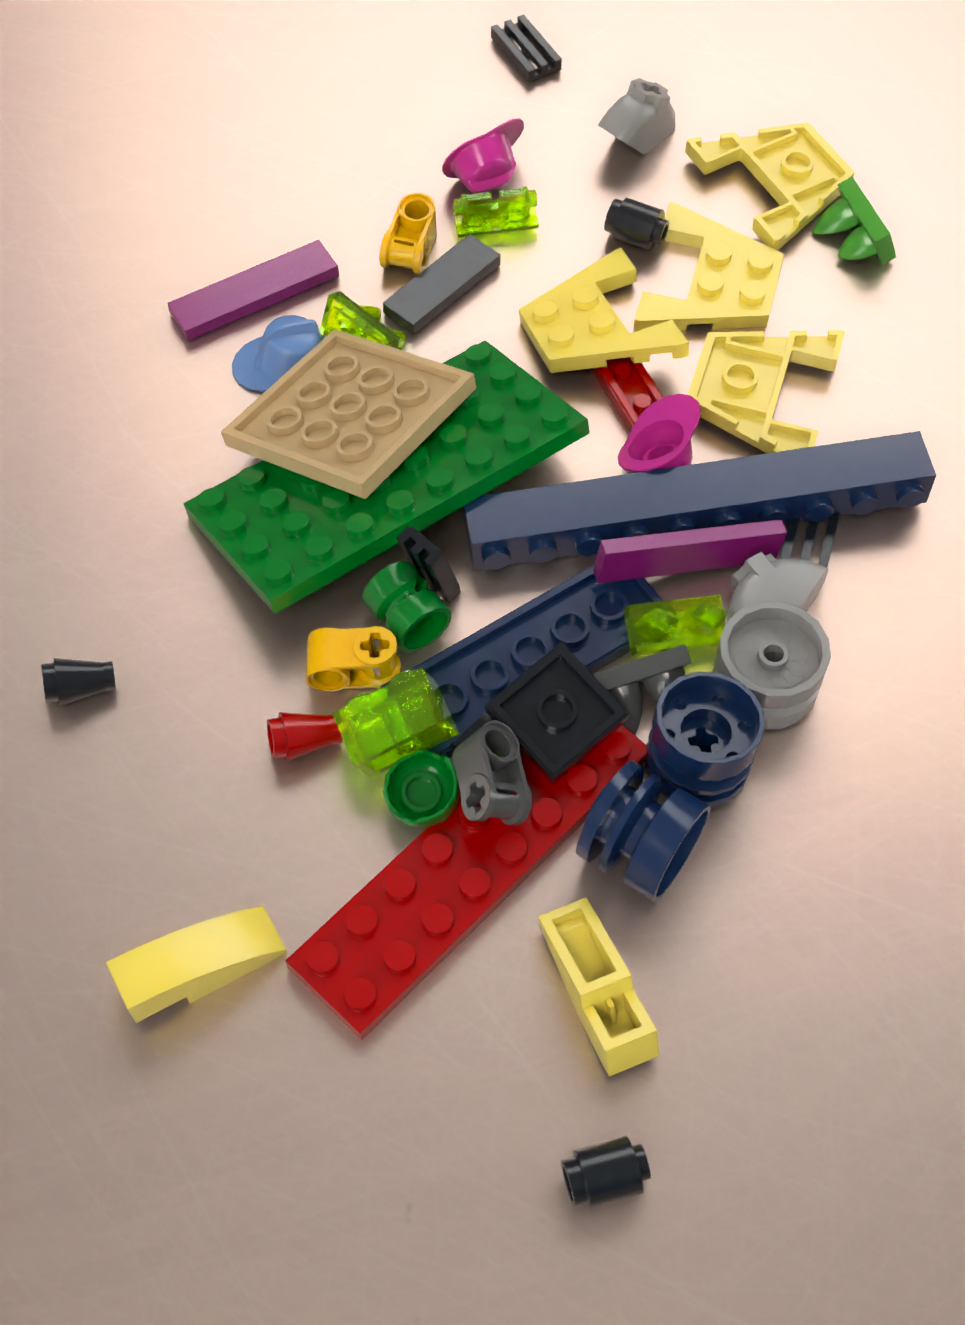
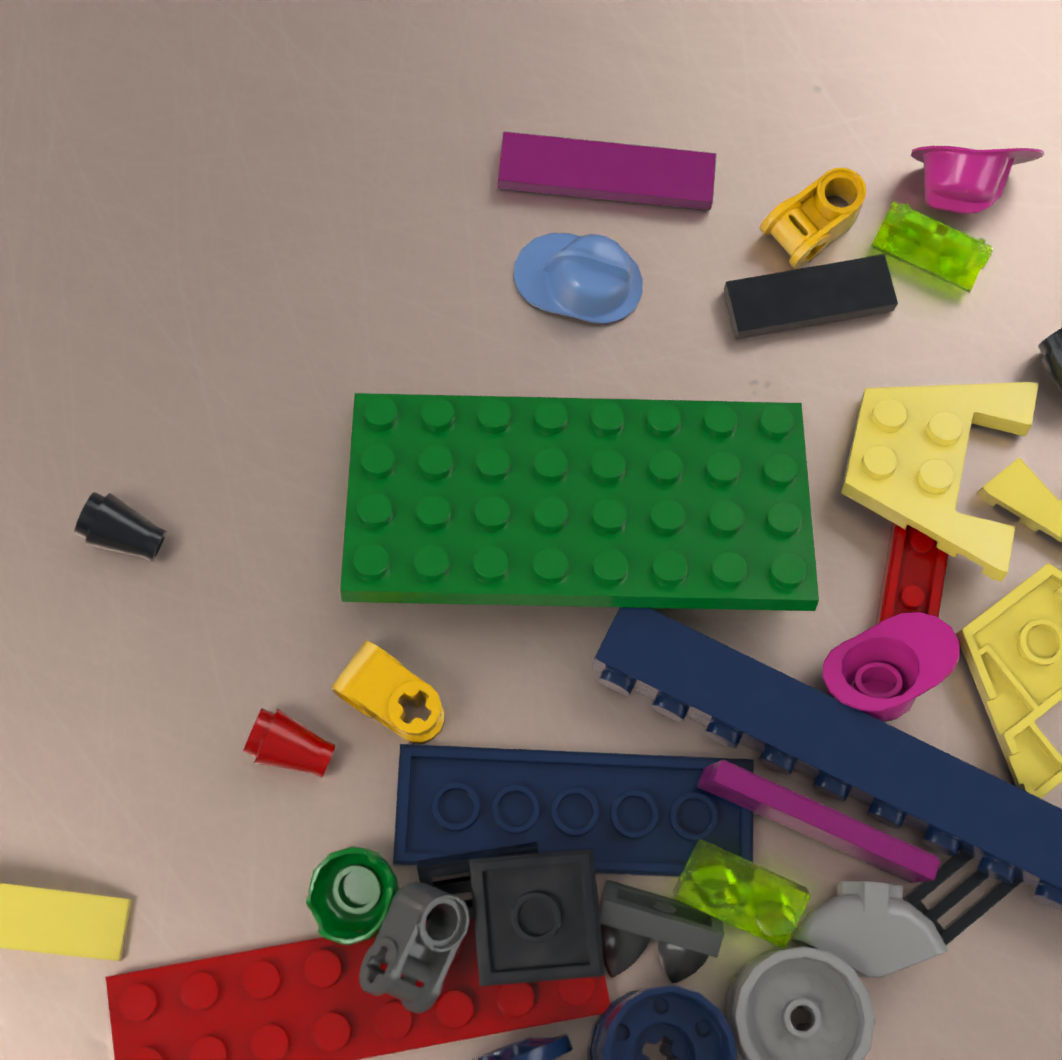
camera: 30 degrees right, 15 degrees up
tan plate [221,329,477,499] -> none
clear neon green tile [320,291,406,350] -> none
clear neon green brick [332,667,459,779] -> none
green wheel [362,561,451,653] -> none
black tile [396,526,461,603] -> none

